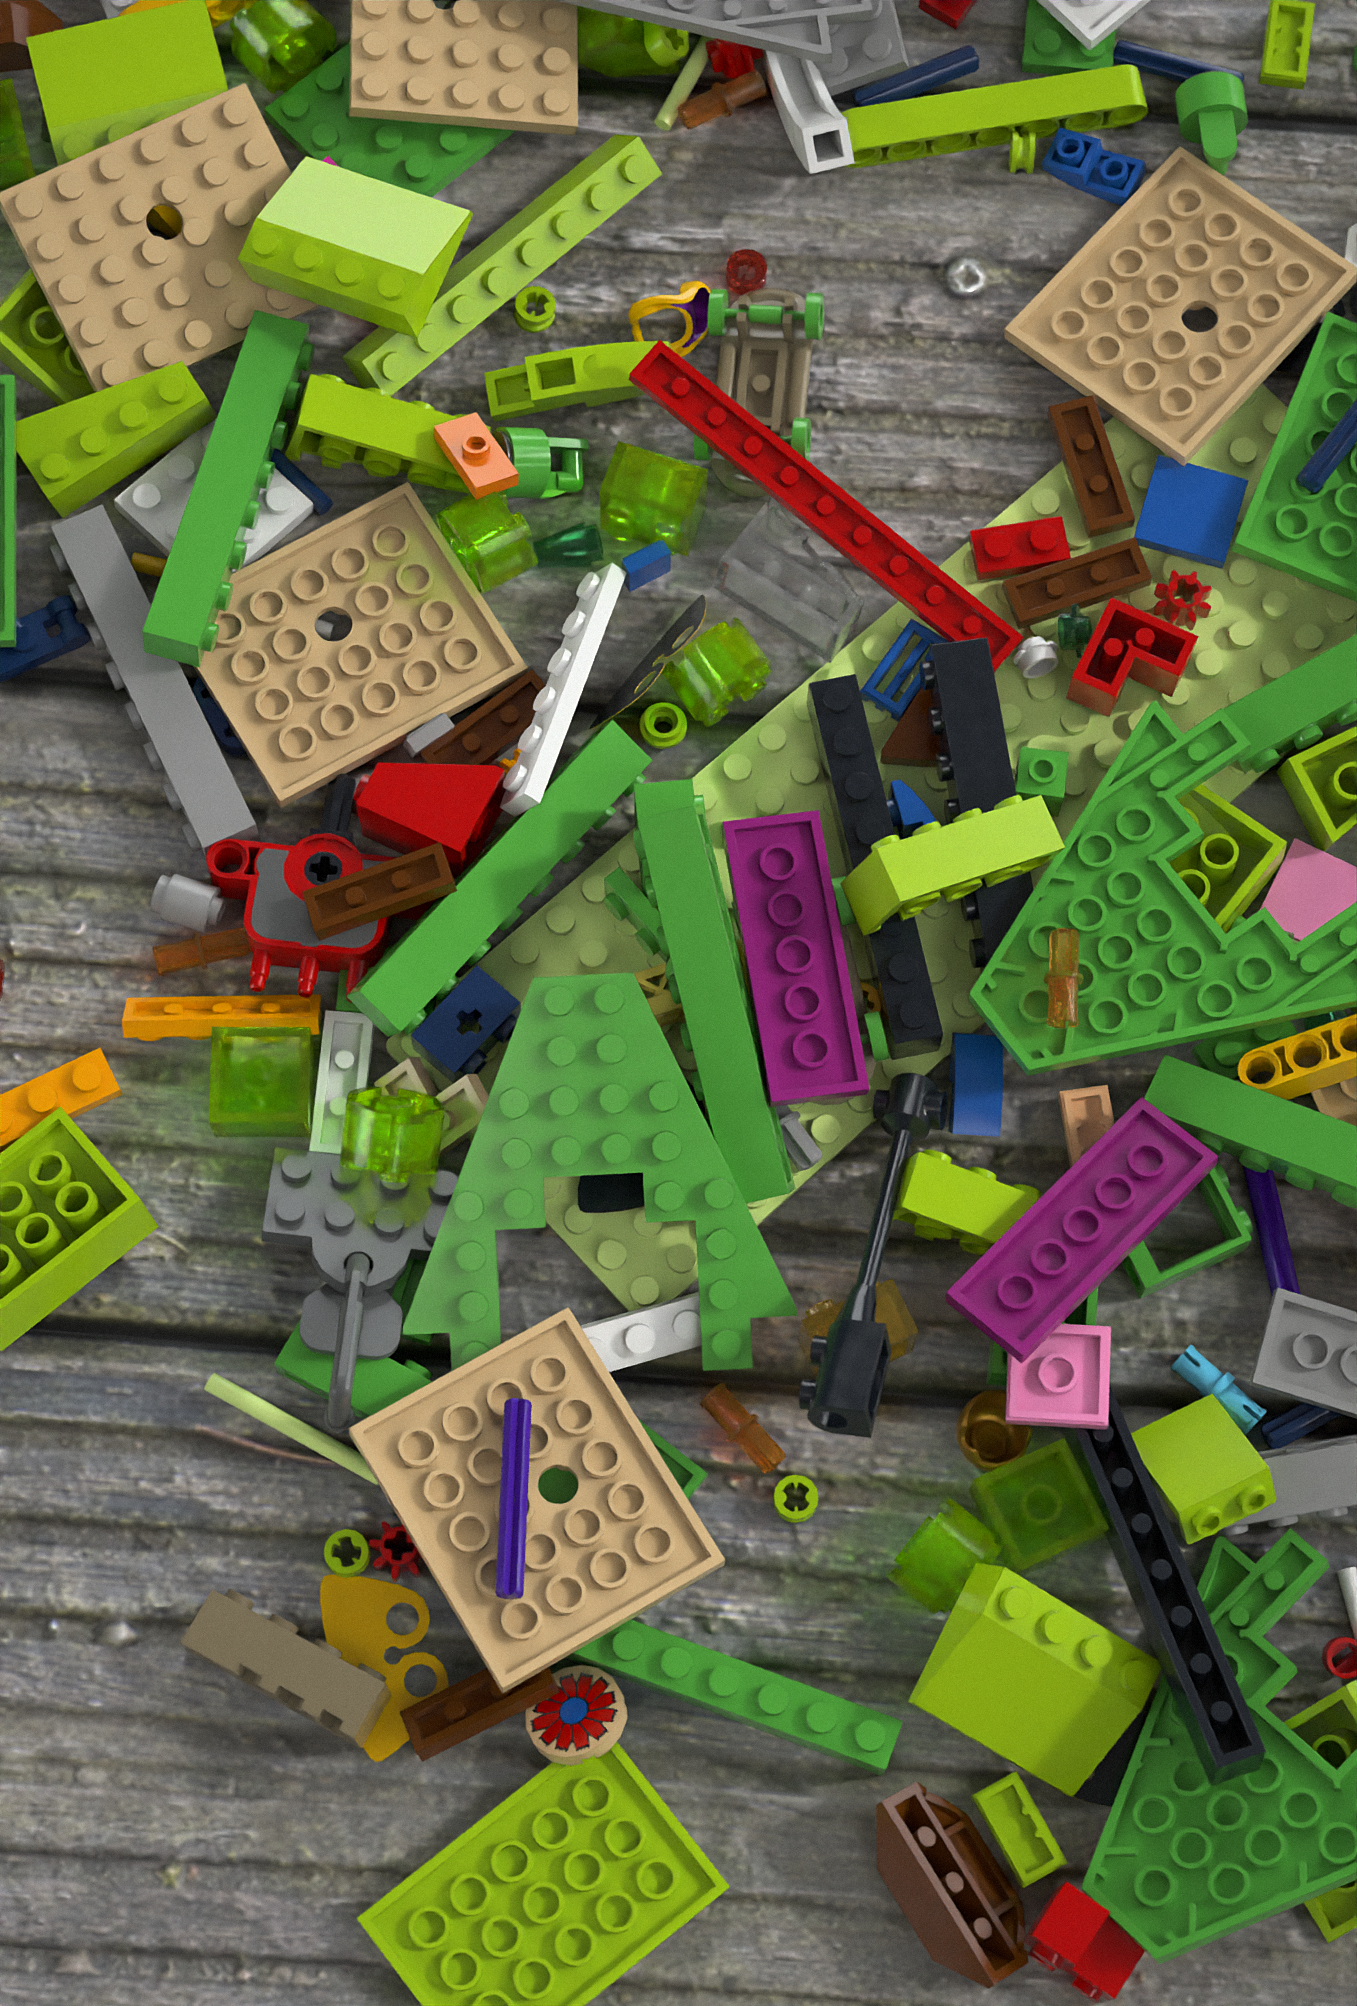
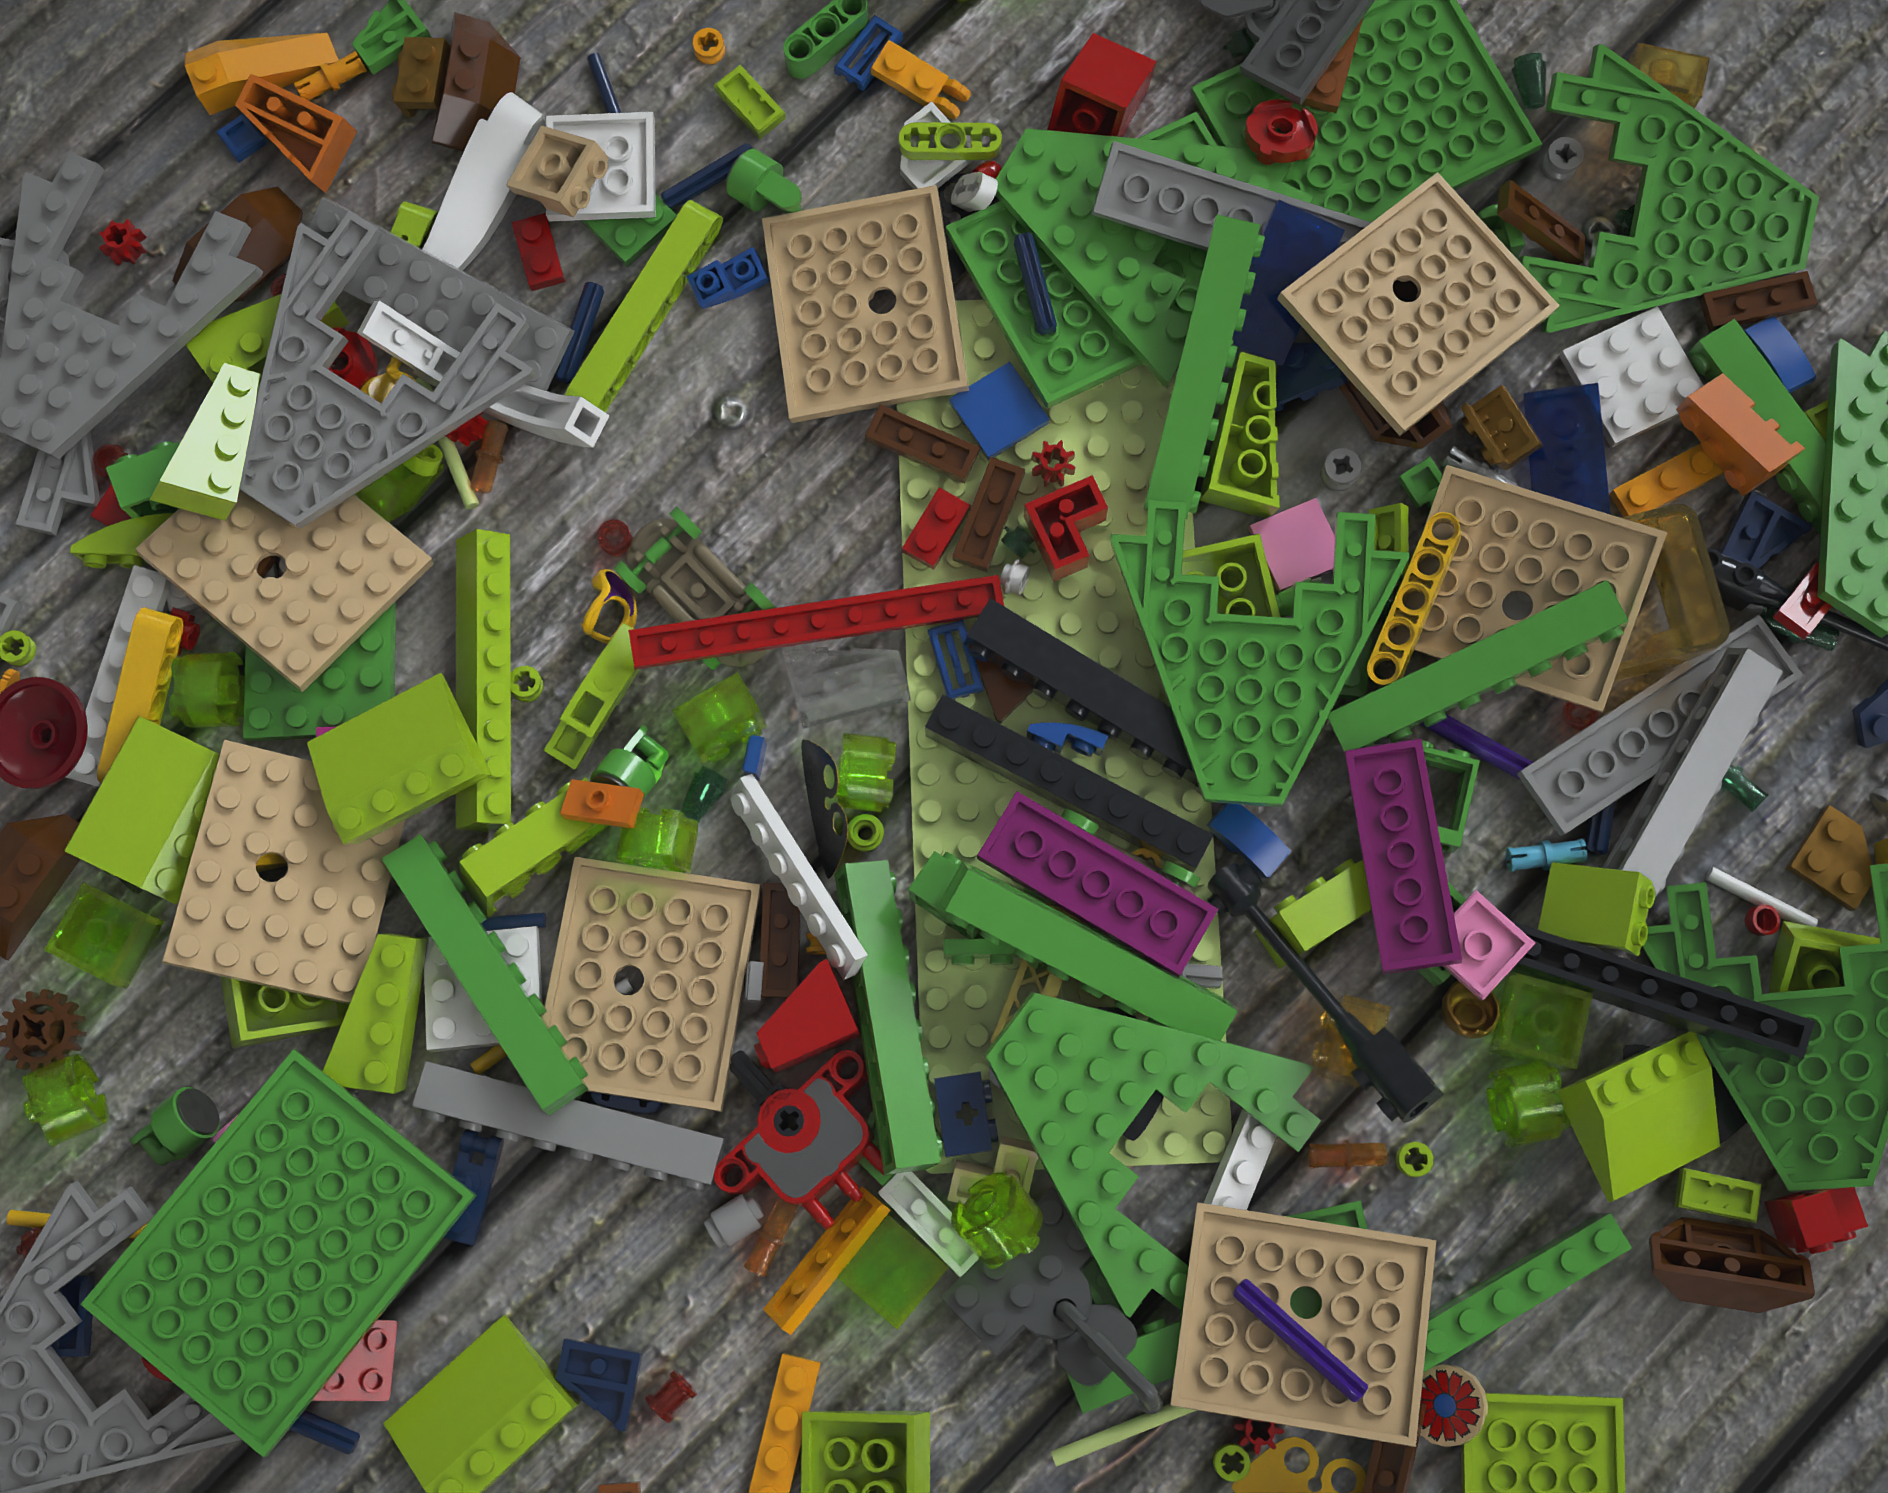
camera: 45 degrees left, 5 degrees up
reddish brown plate [302,842,457,941] -> none
lime wedge [840,795,1065,936] -> none
lime bush [1009,132,1035,174] -> none
bright green brick [1014,747,1069,817] -> none
clear orange axle [1044,928,1084,1029] -> none
light nougat plate [1058,1085,1115,1167] -> none

